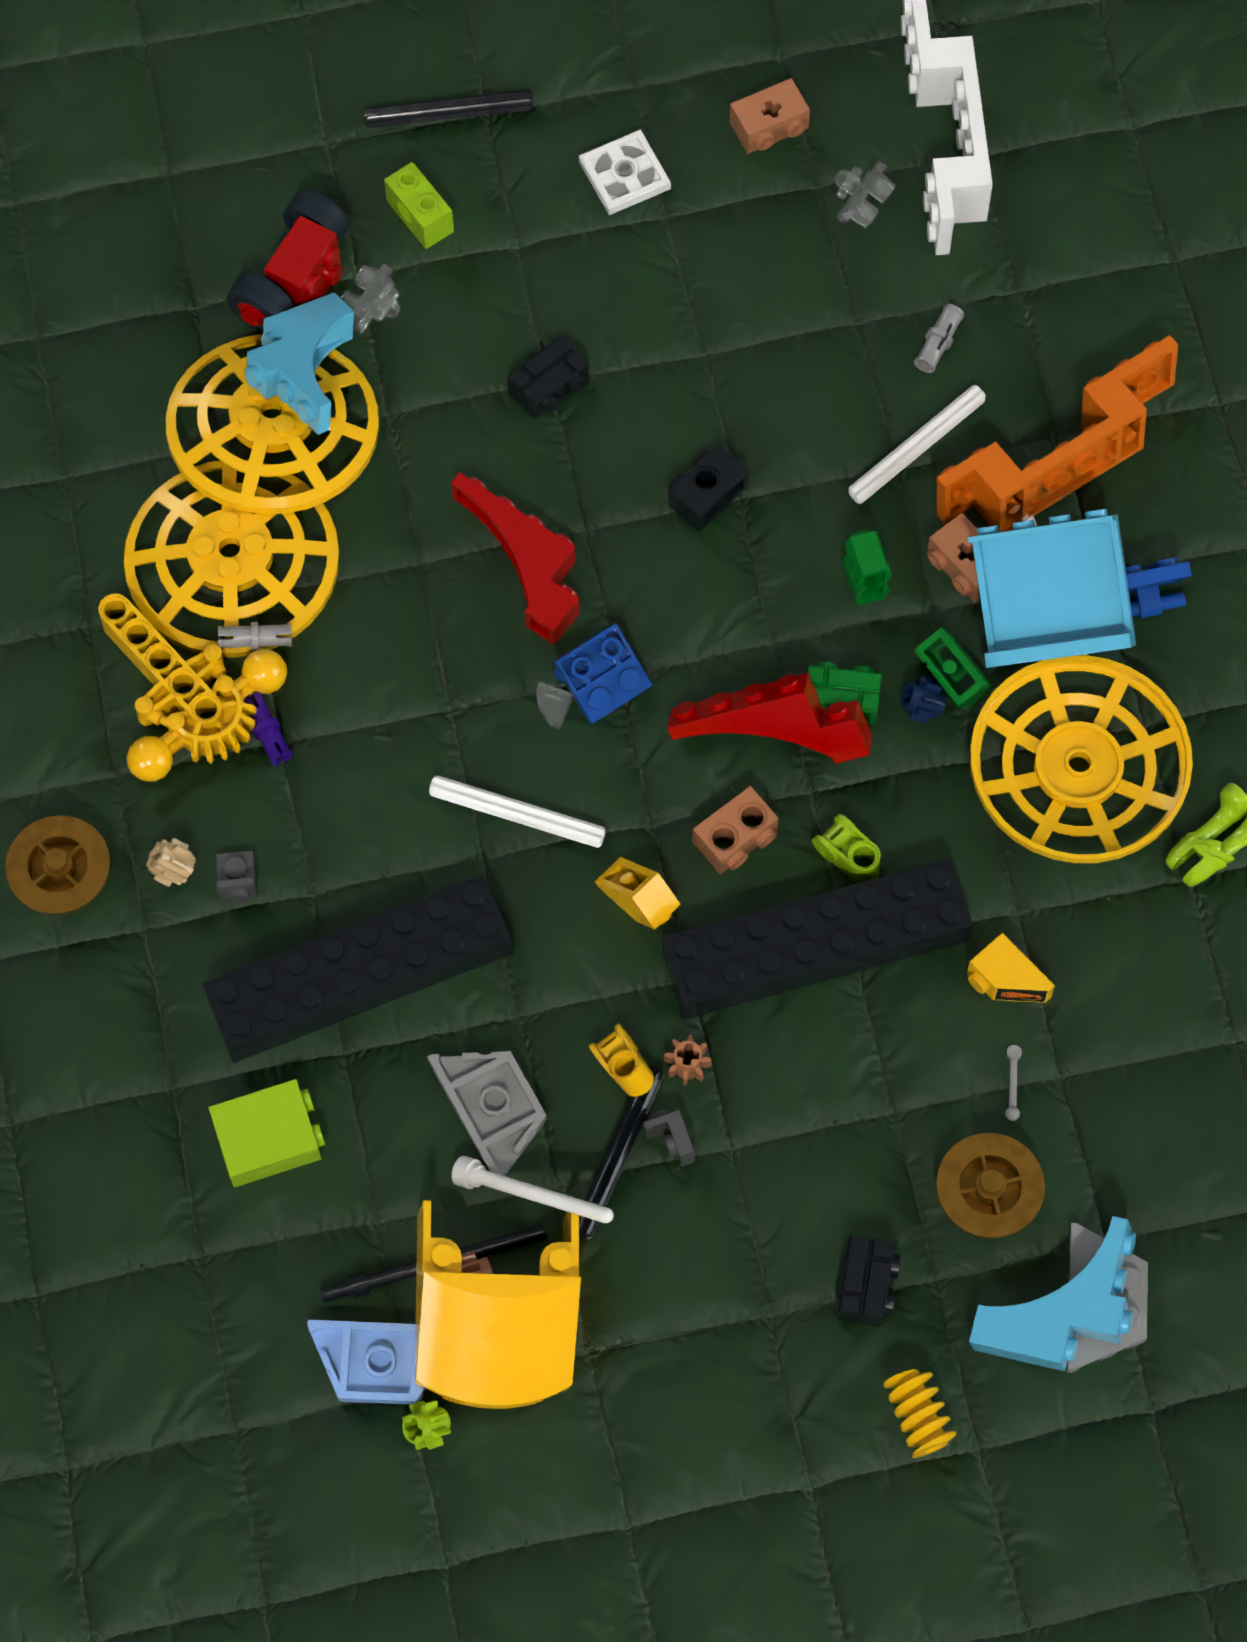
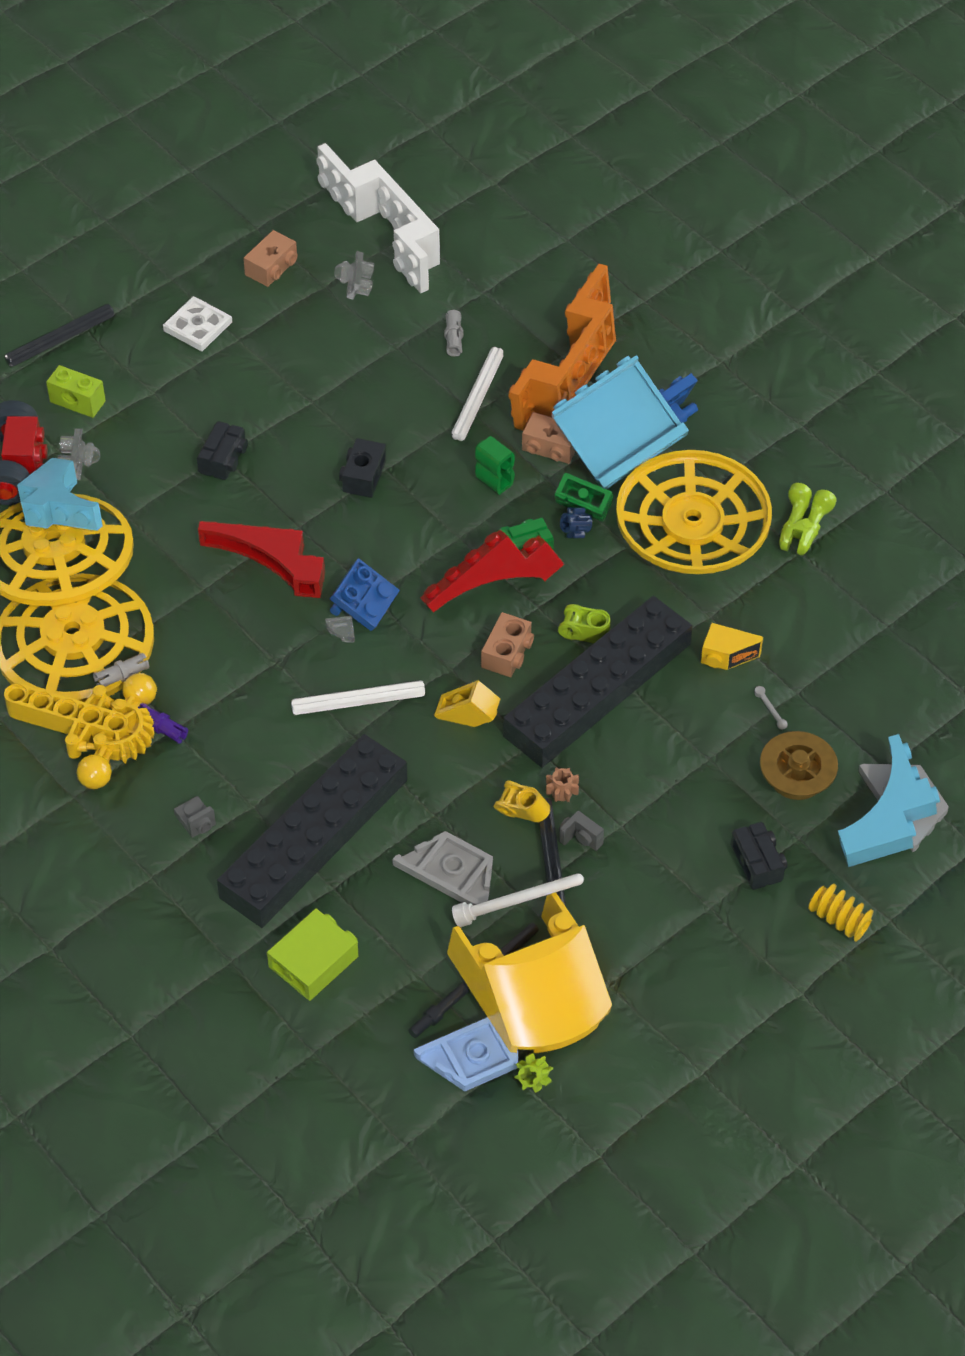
camera: 30 degrees left, 15 degrees down
pearl gold wheel [5,815,110,914] -> none
tan gear [146,838,196,887] -> none

